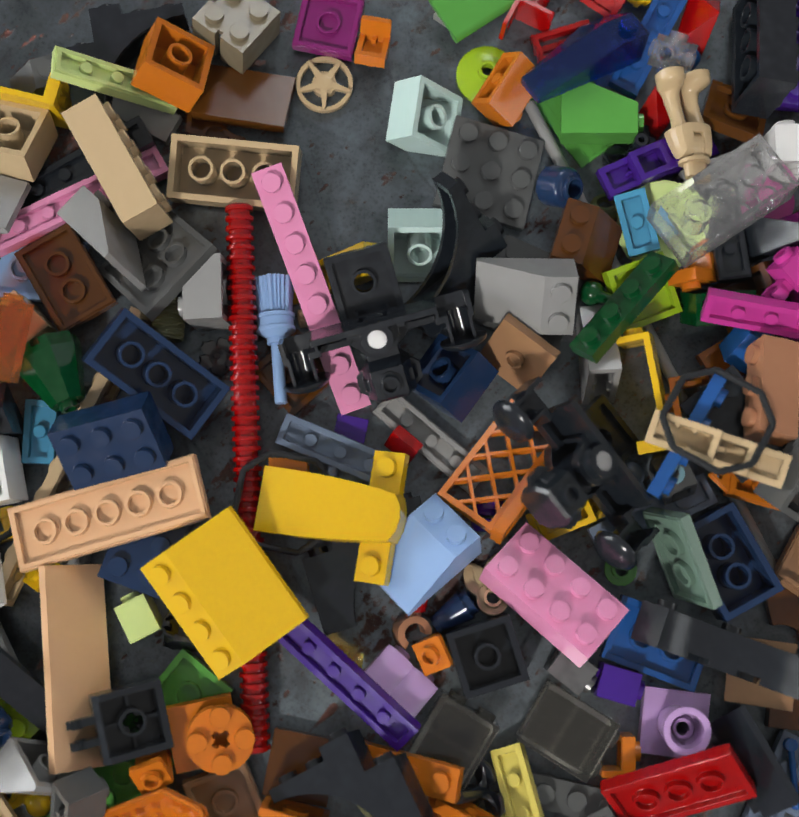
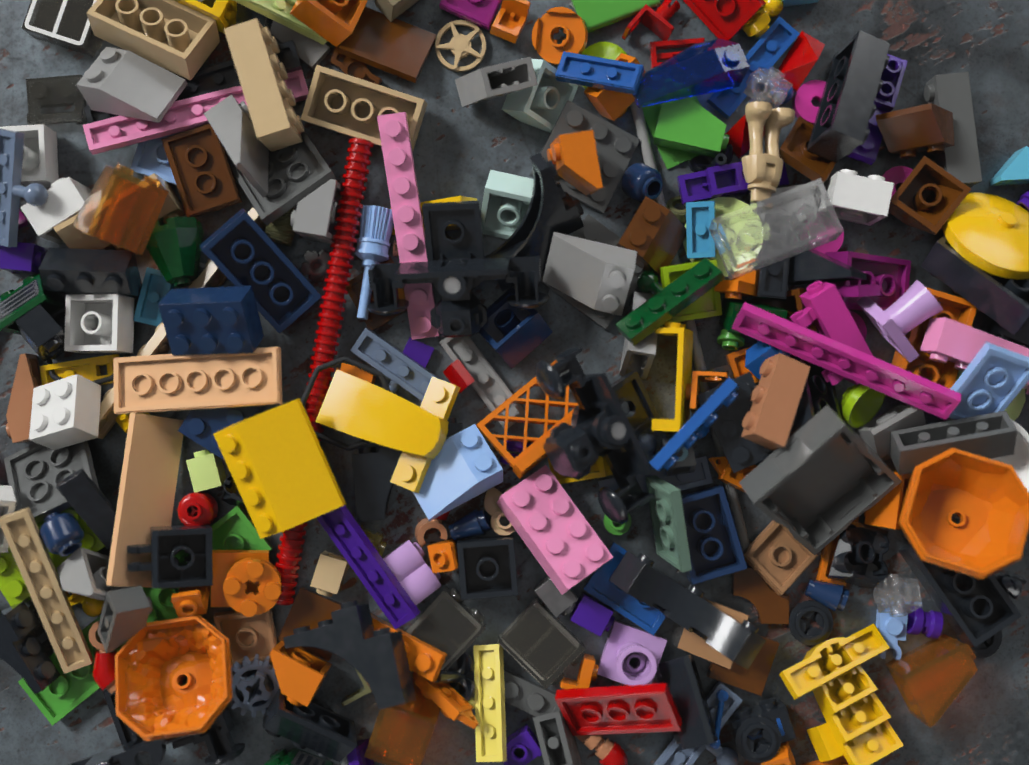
camera: 10 degrees right, 5 degrees up
medium nougat plate [480,313,560,389] -> none
tan slope [644,409,793,489] -> none
black piece [659,367,776,475] -> none
none -> red head [177,491,218,526]
none -> tan brick [310,551,349,597]
none -> light grey slope [455,57,538,107]
none -> orange plate [532,7,588,65]
none -> orange slope [547,130,603,196]
none -> blue tile [555,51,644,95]
none -> bright green plate [717,329,745,351]
none -> dark pink piece [792,80,826,125]

